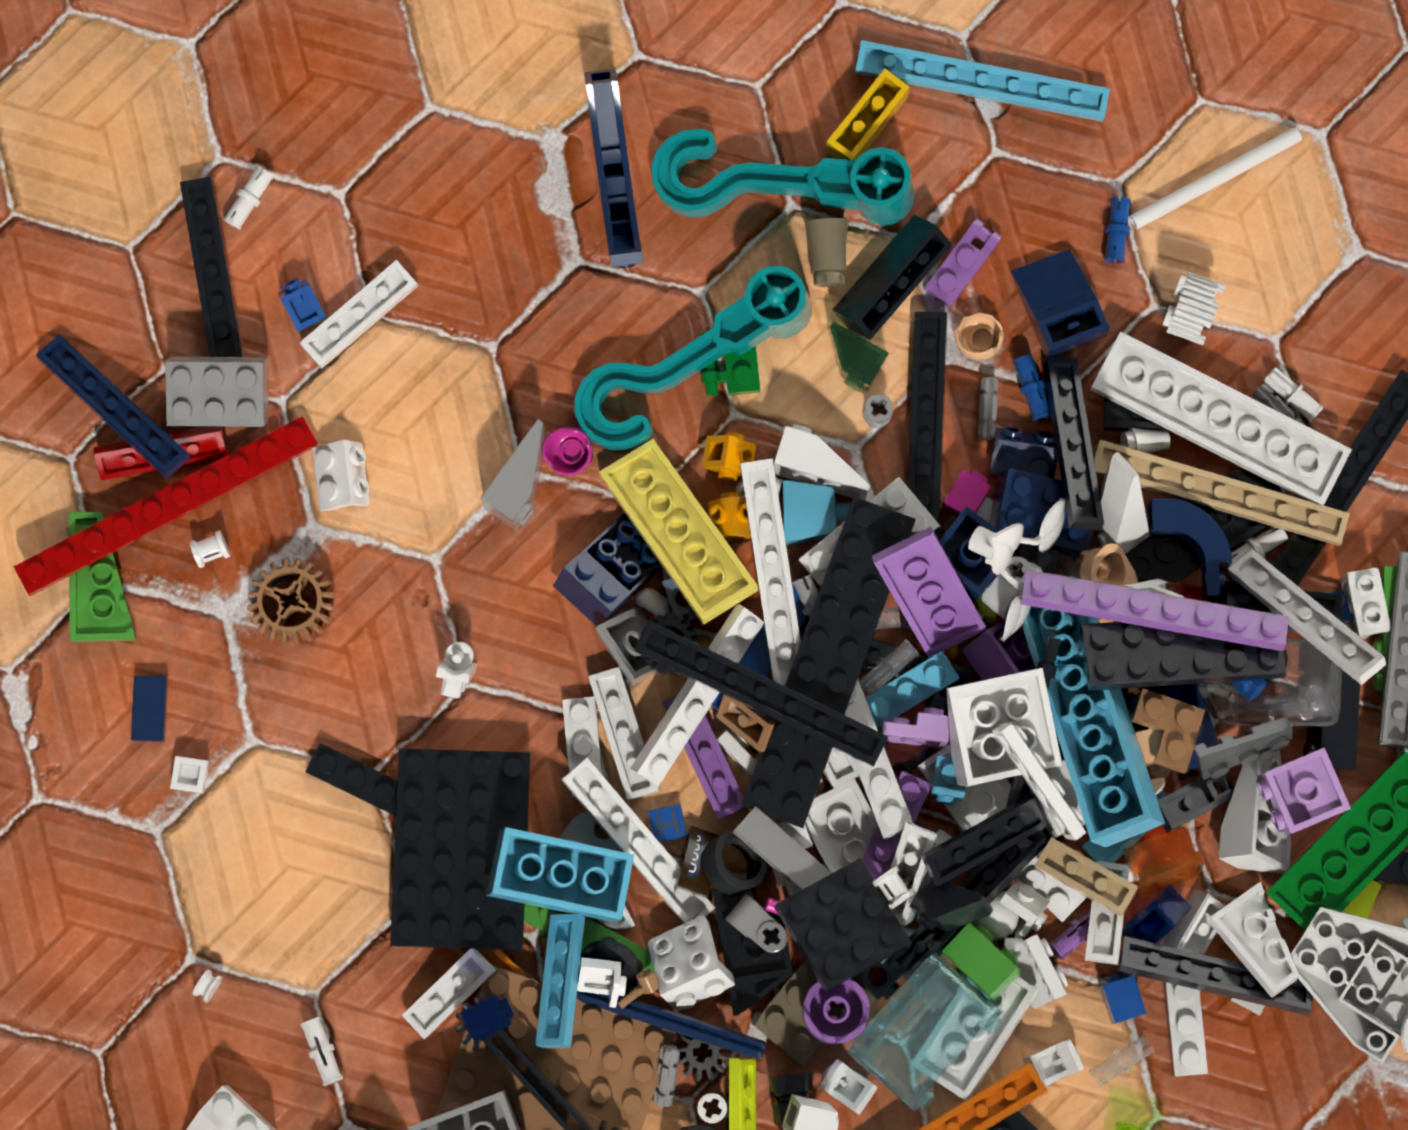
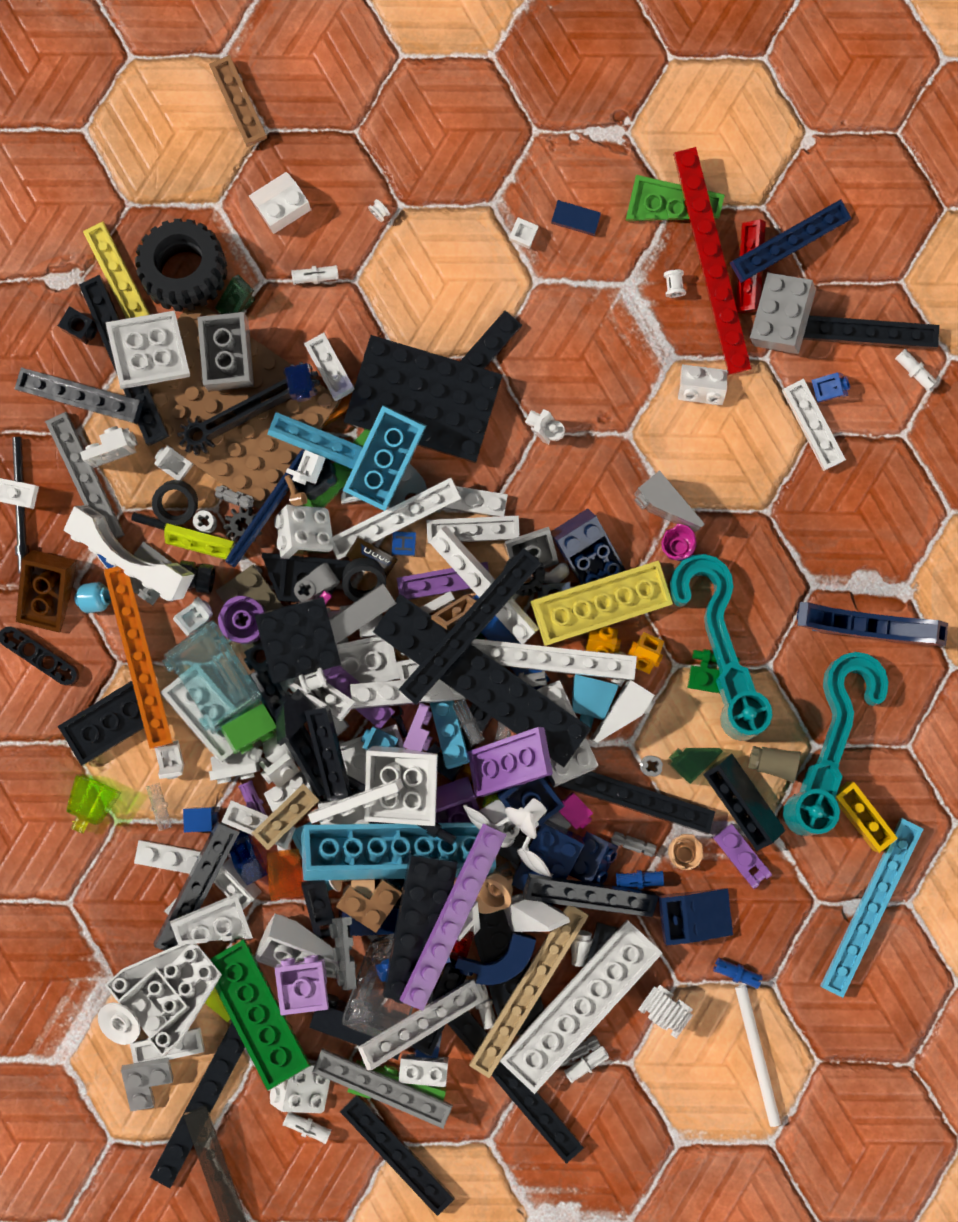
camera: 105 degrees right, 5 degrees up
medium nougat gear [247,558,335,646] -> none

